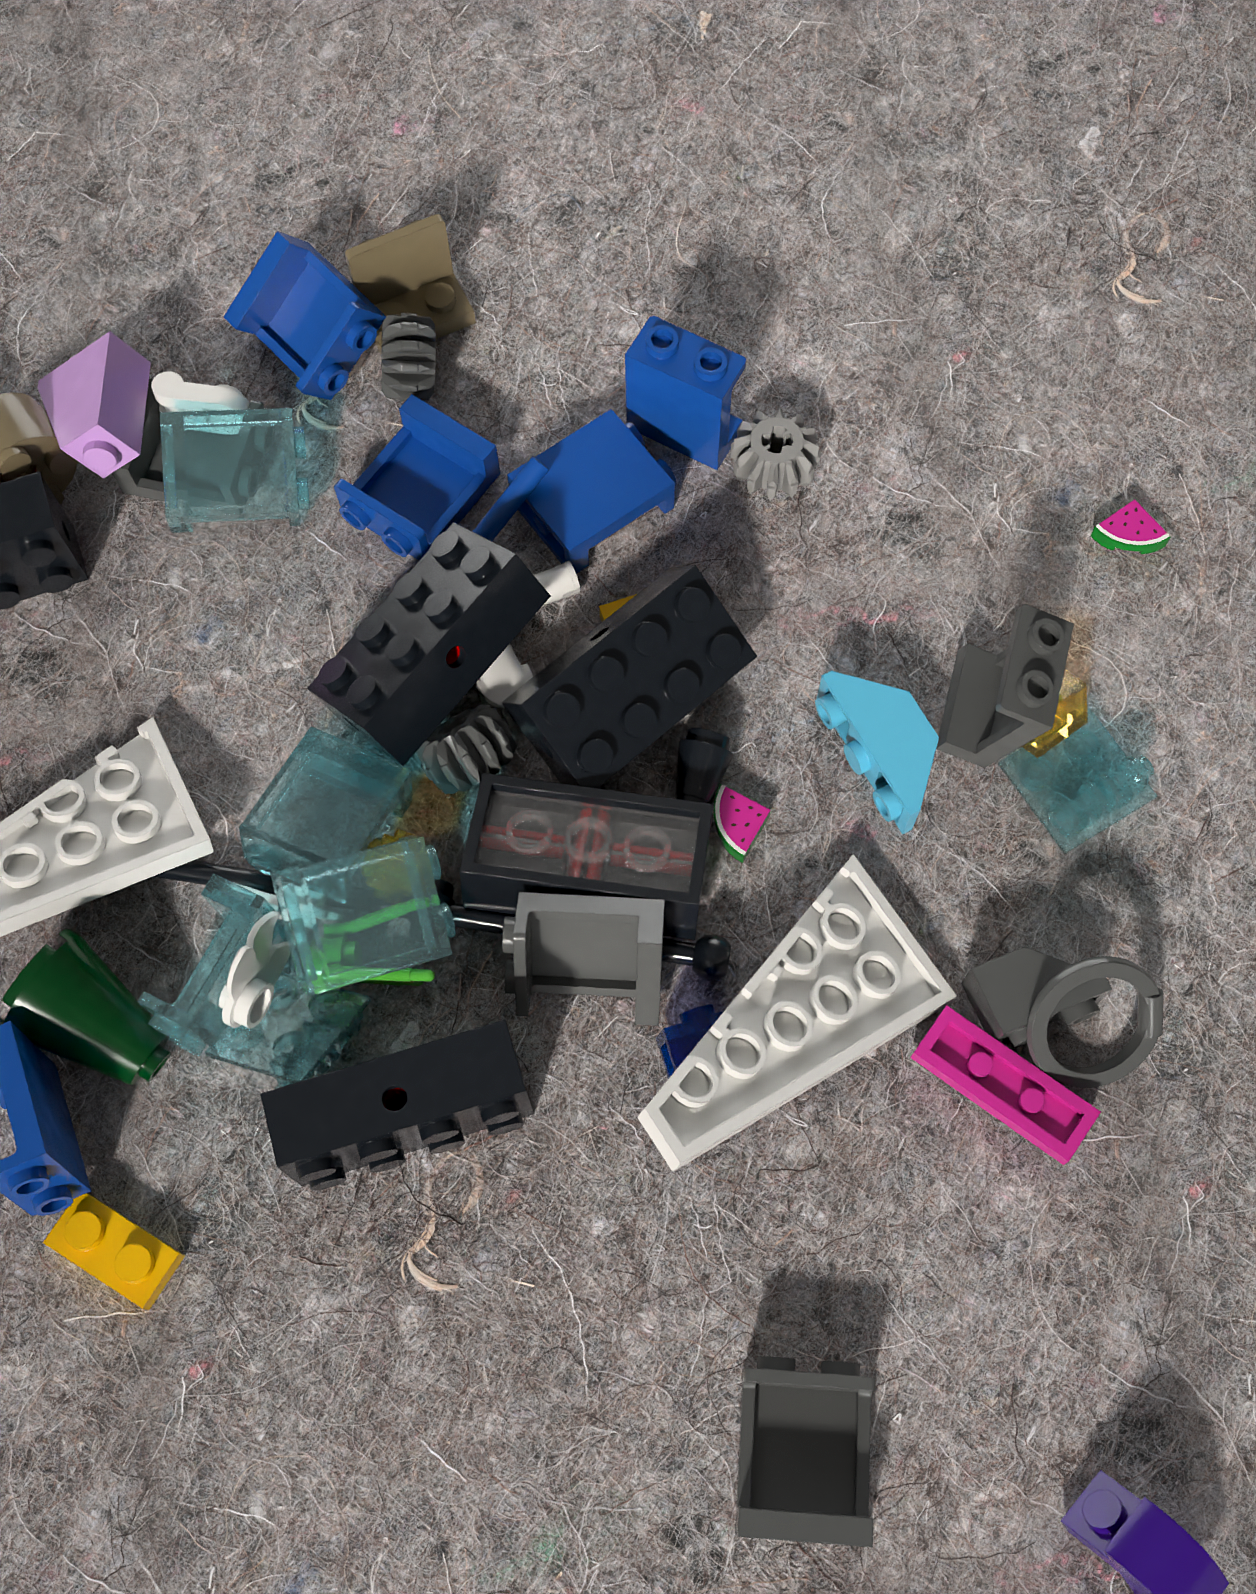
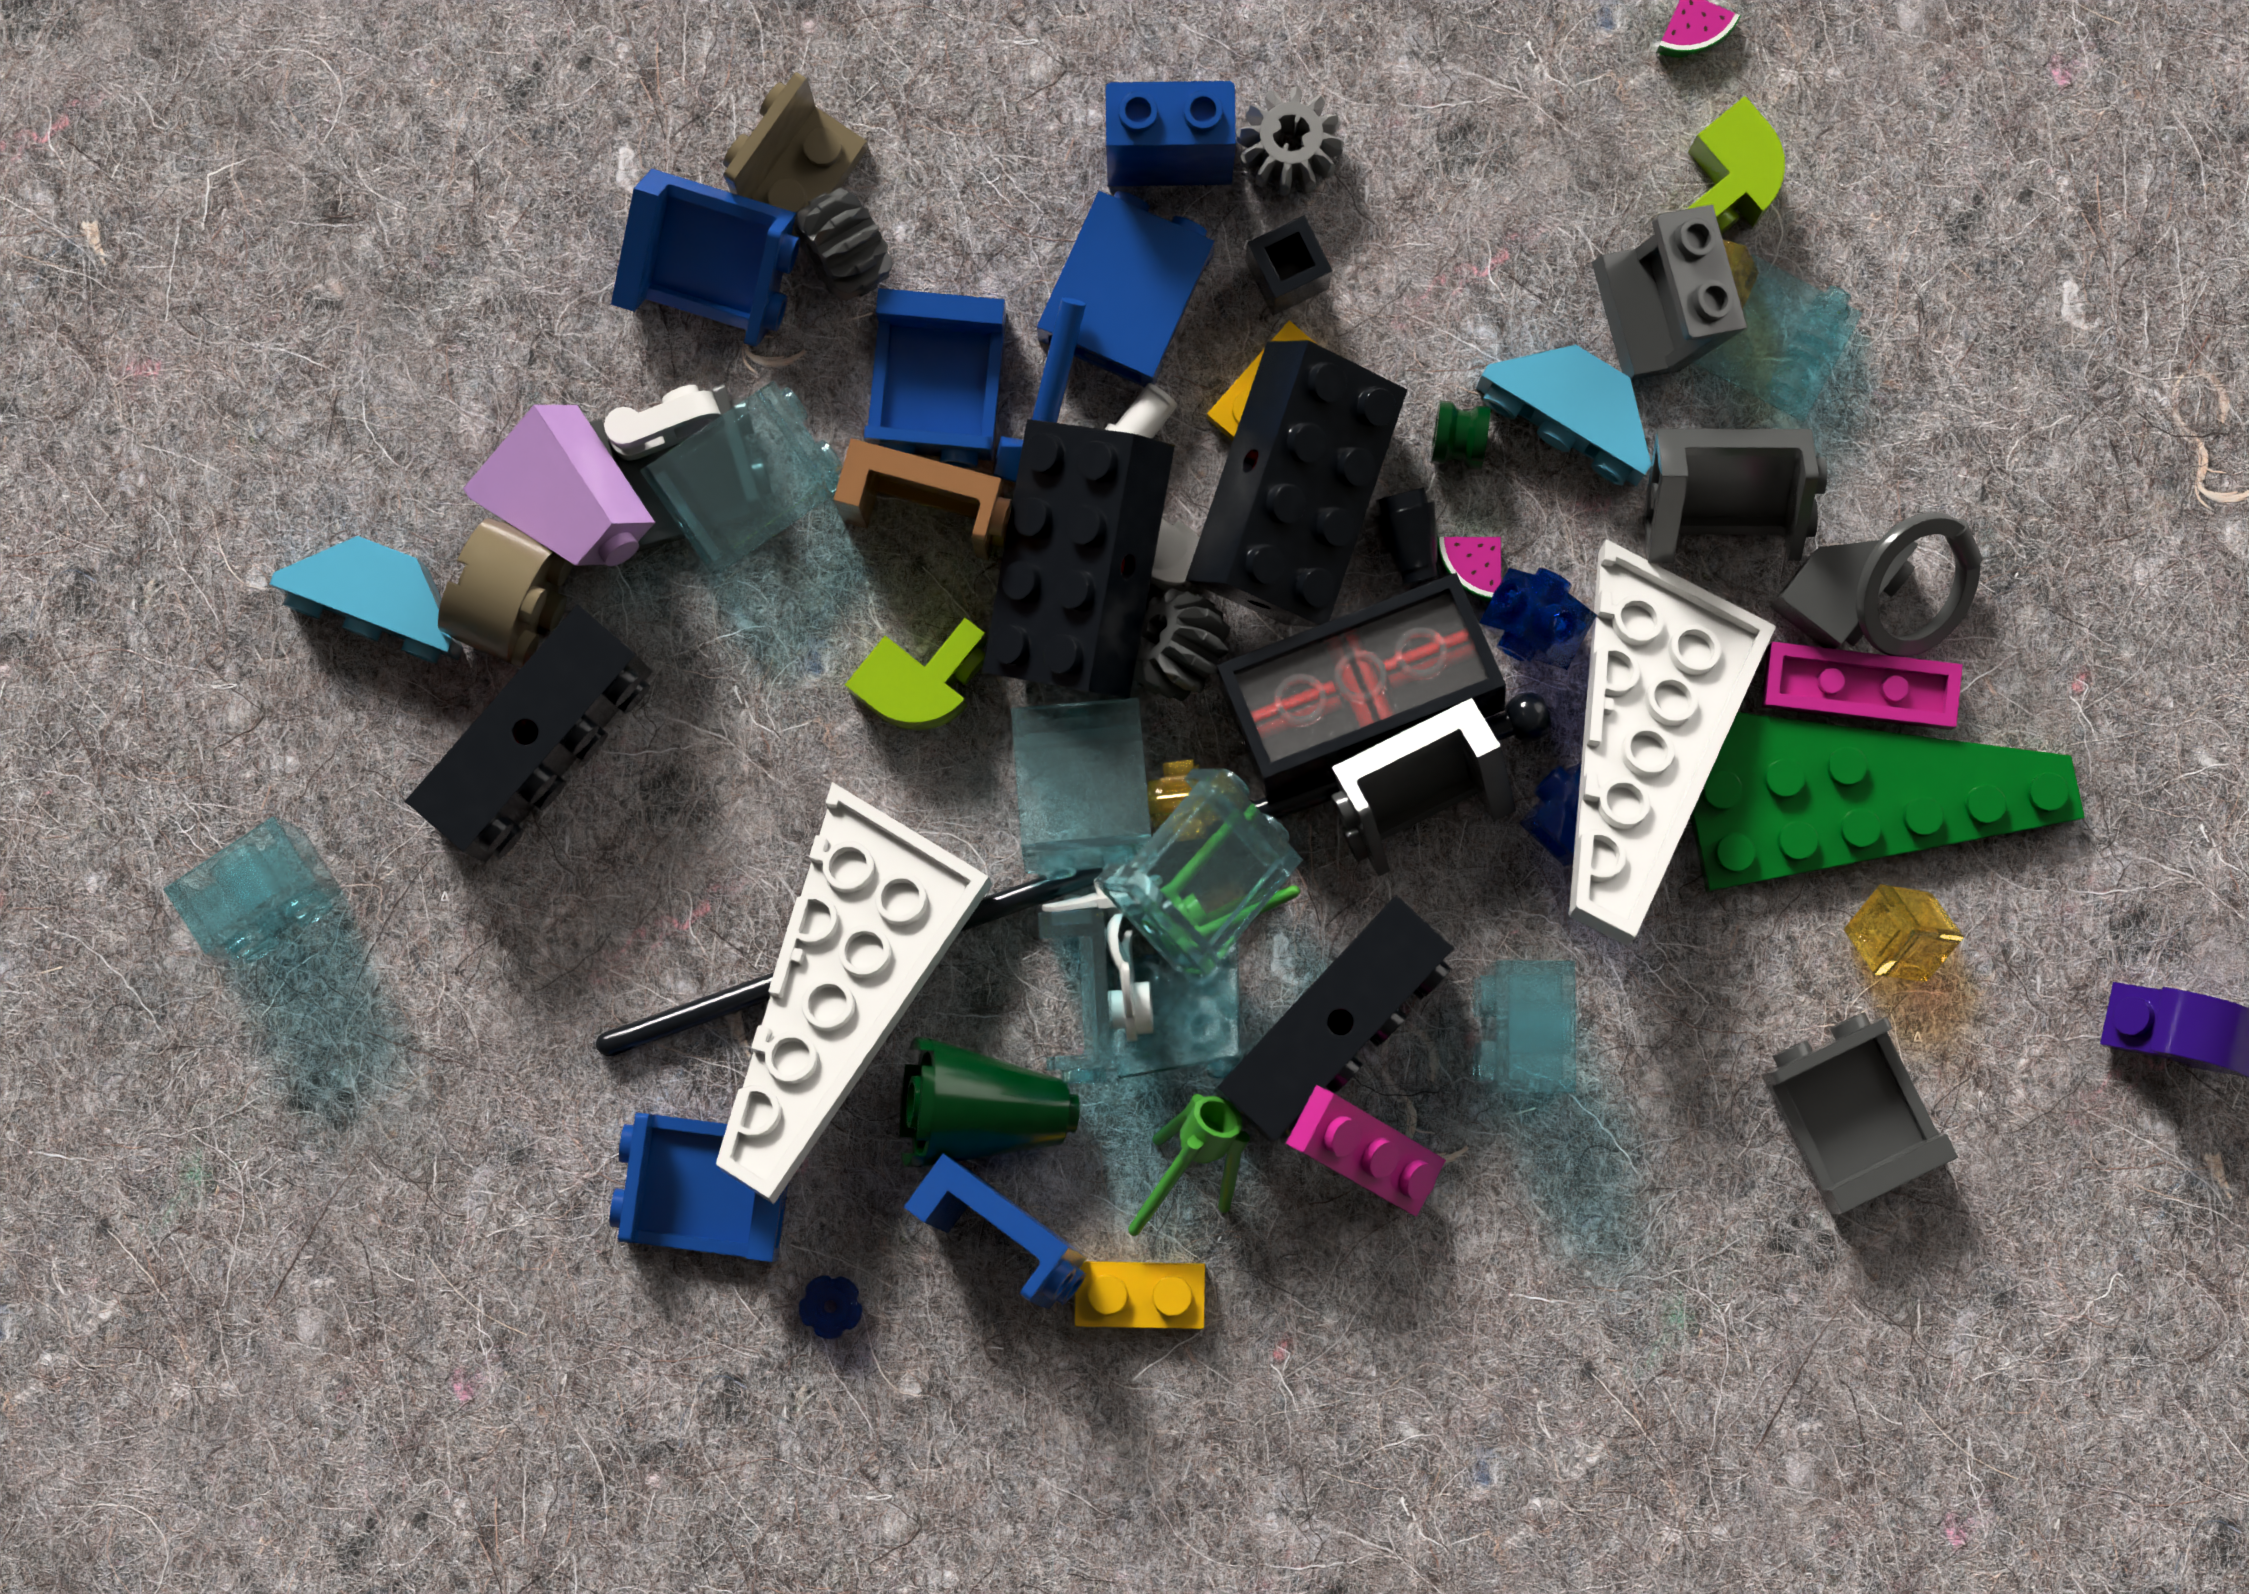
camera: 30 degrees left, 15 degrees up
none -> medium nougat panel [833,438,1011,561]
none -> lime brick [845,617,987,730]
none -> bright green plant [1128,1094,1250,1236]
none -> black brick [1245,215,1333,316]
none -> dark pink plate [1286,1085,1446,1217]
none -> dark green wheel [1430,400,1490,470]
none -> clear light blue brick [1472,960,1576,1095]
none -> clear blue brick [1479,568,1597,670]
none -> dark grey panel [1643,428,1827,563]
none -> lime brick [1687,96,1785,235]
none -> green wing [1690,712,2085,892]
none -> clear yellow panel [1843,884,1964,982]

